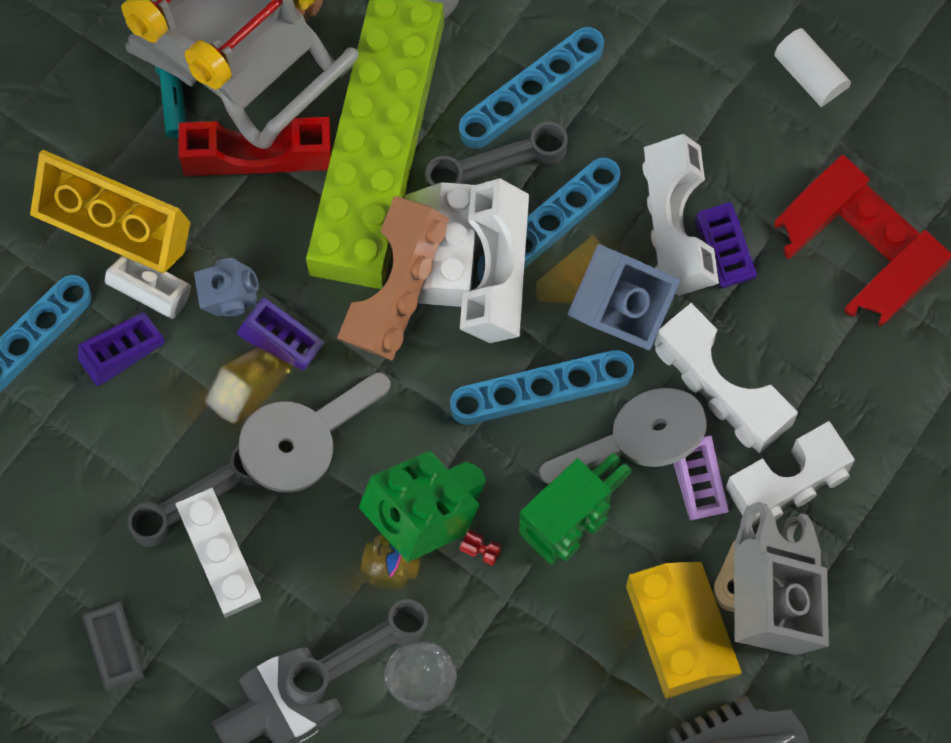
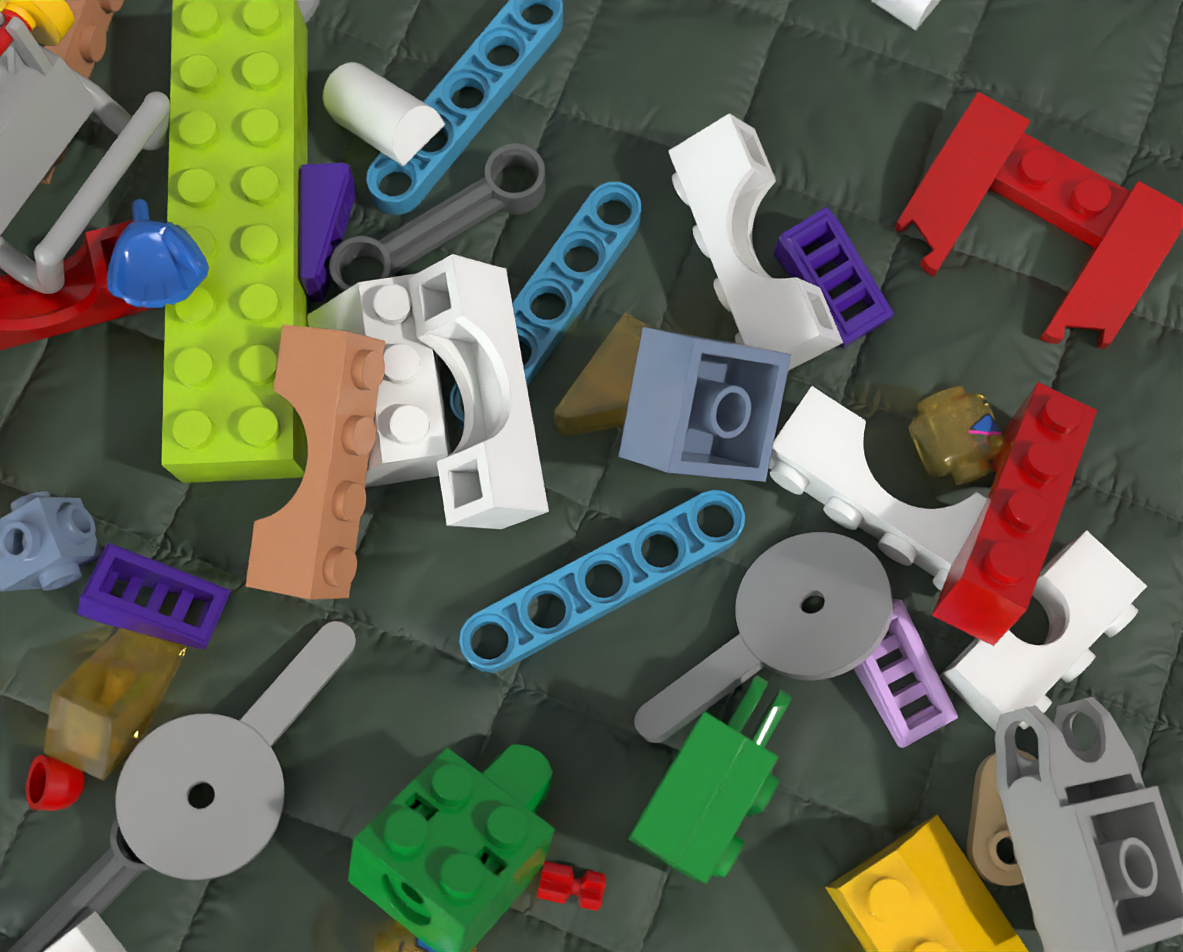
camera: 15 degrees left, 5 degrees up
none -> red hinge [26,755,85,811]
none -> blue piece [107,199,209,308]
none -> dark purple slope [299,163,356,302]
none -> white brick [323,62,445,166]
none -> clear yellow head [909,386,1005,485]
none -> red arch [932,382,1097,646]

